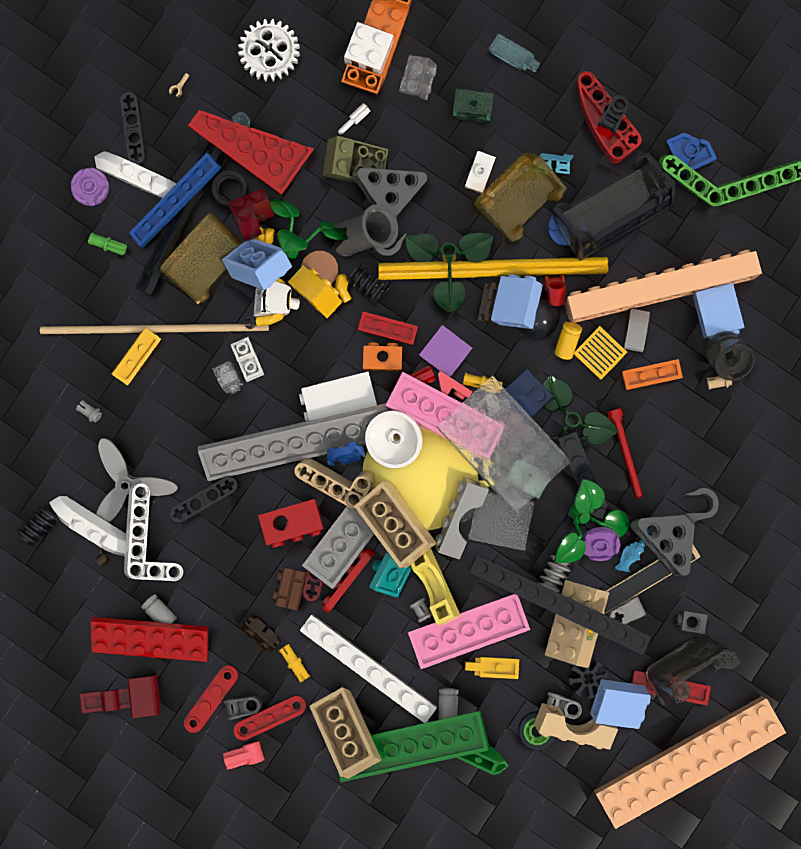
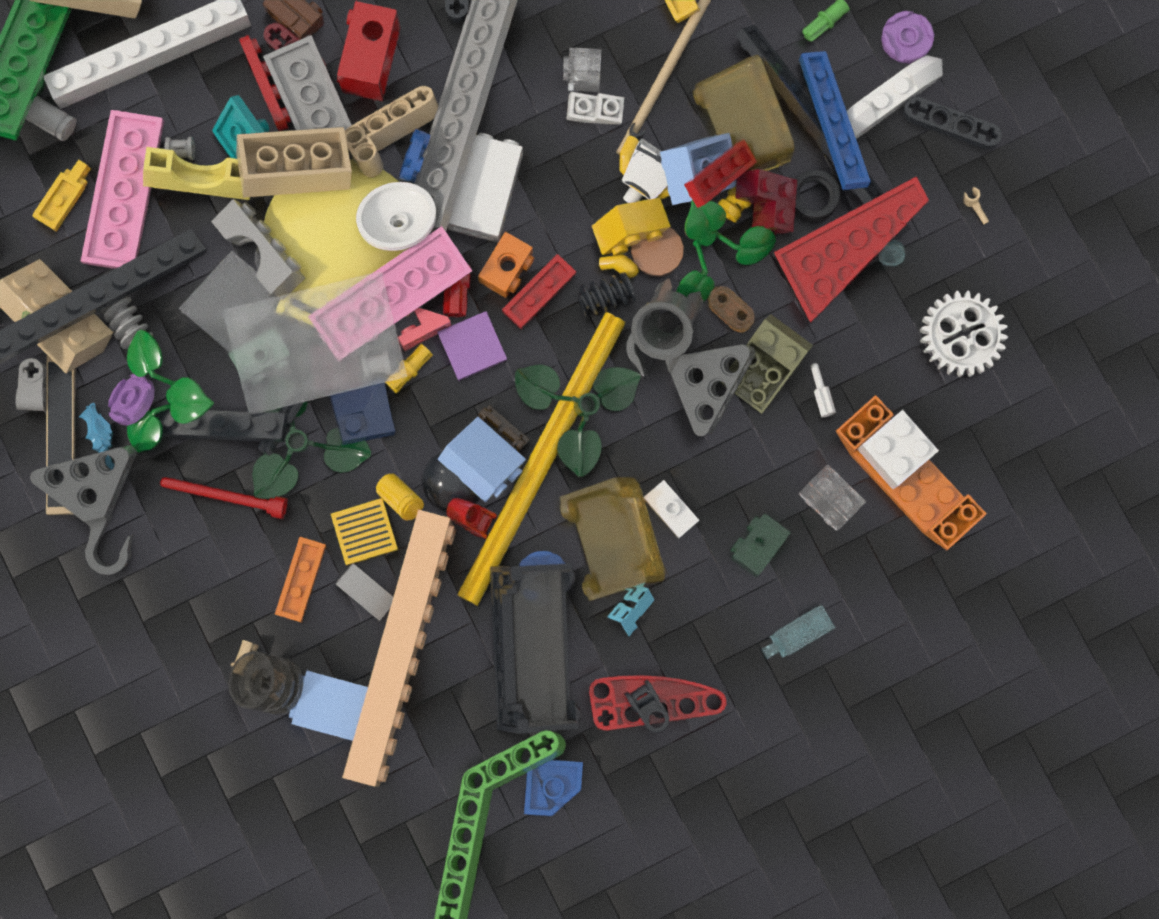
camera: 110 degrees right, 5 degrees down
none -> red plate [684,139,757,208]
none -> clear orange plate [708,286,755,332]

